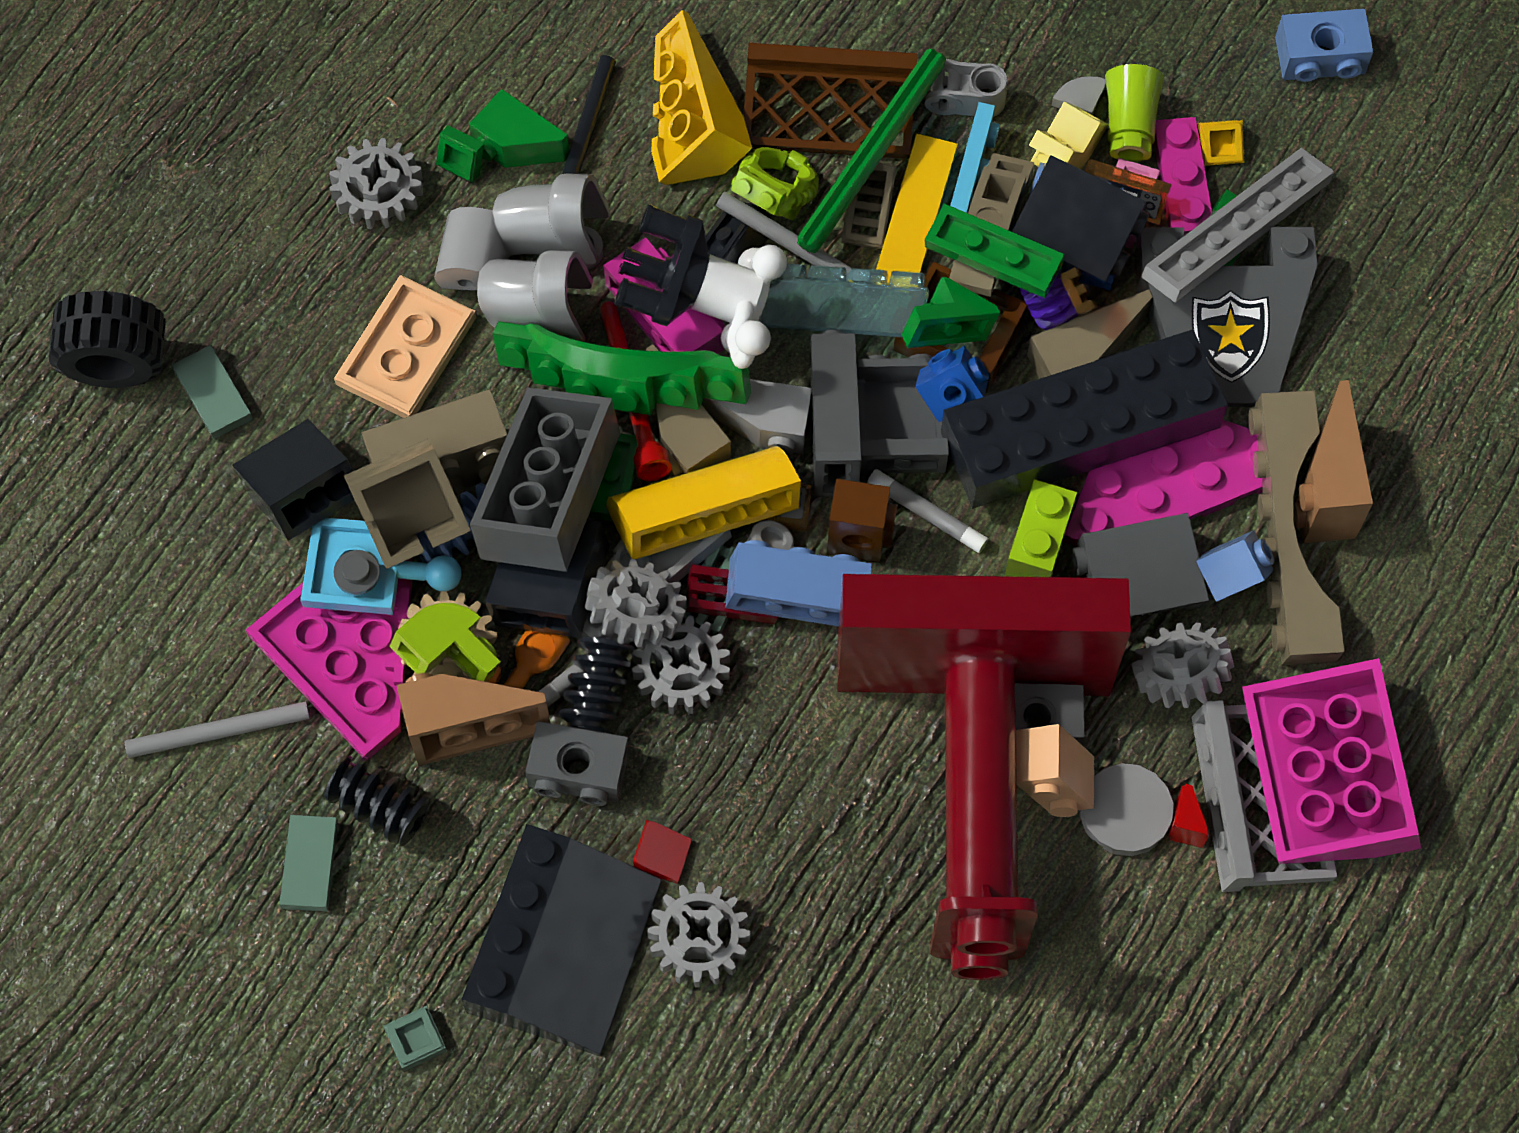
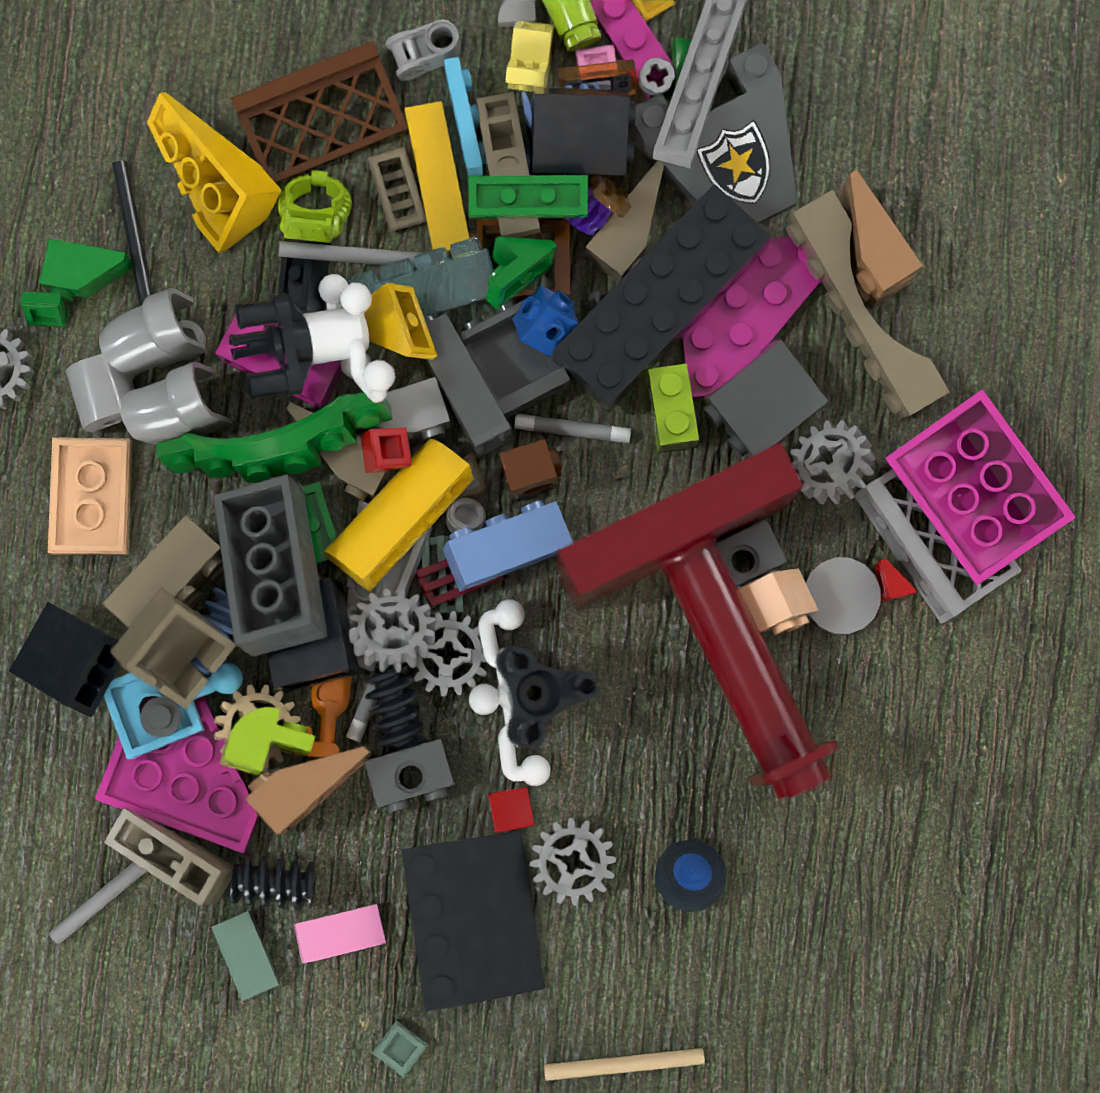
camera: 30 degrees left, 15 degrees up
red piece [600,301,672,481] -> none
green axle [797,48,946,254] -> none
medium blue brick [1196,530,1274,602] -> none
none -> dark tan slope [104,808,234,906]
none -> bright pink slope [293,904,386,964]
none -> red slope [361,427,412,473]
none -> yellow slope [364,283,437,360]
none -> wheel [469,599,600,786]
none -> light grey bush [638,57,675,96]
none -> black wheel [655,839,727,912]

